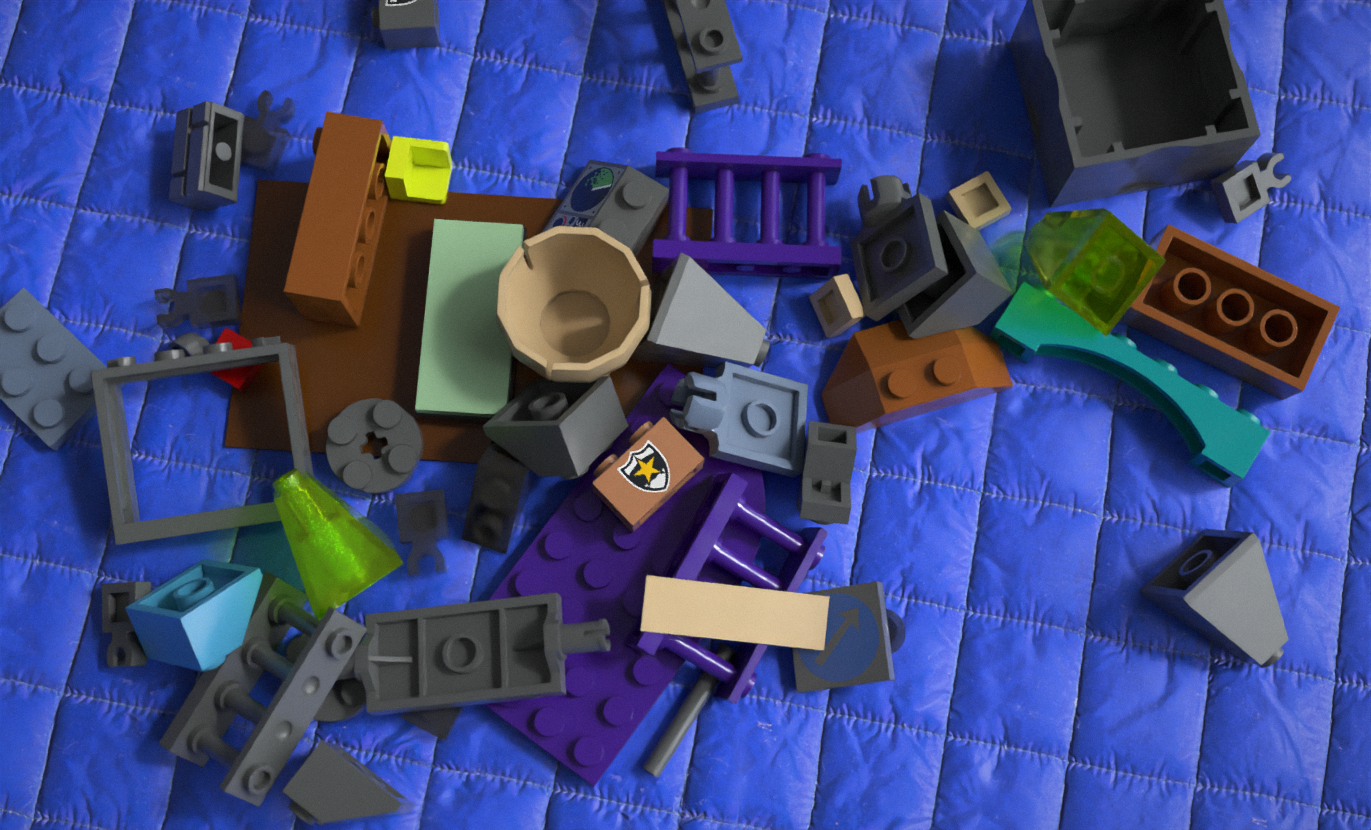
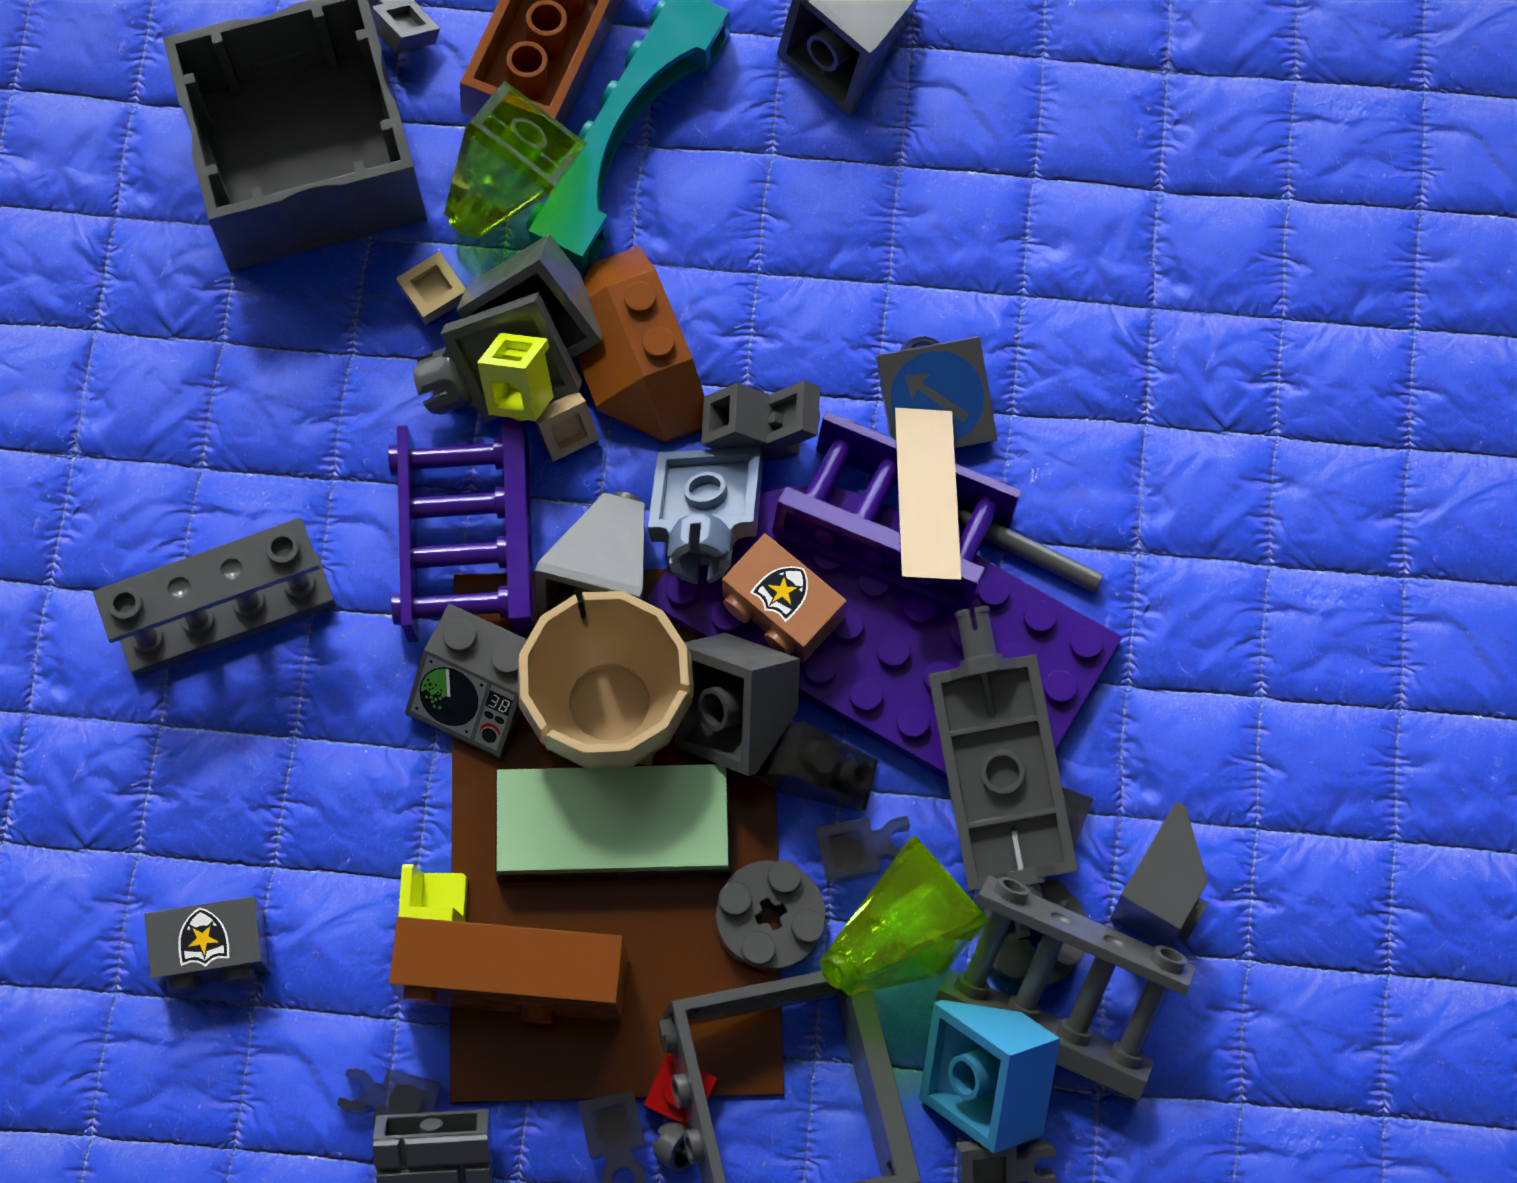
camera: 90 degrees left, 5 degrees down
none -> neon yellow brick [477,333,554,421]

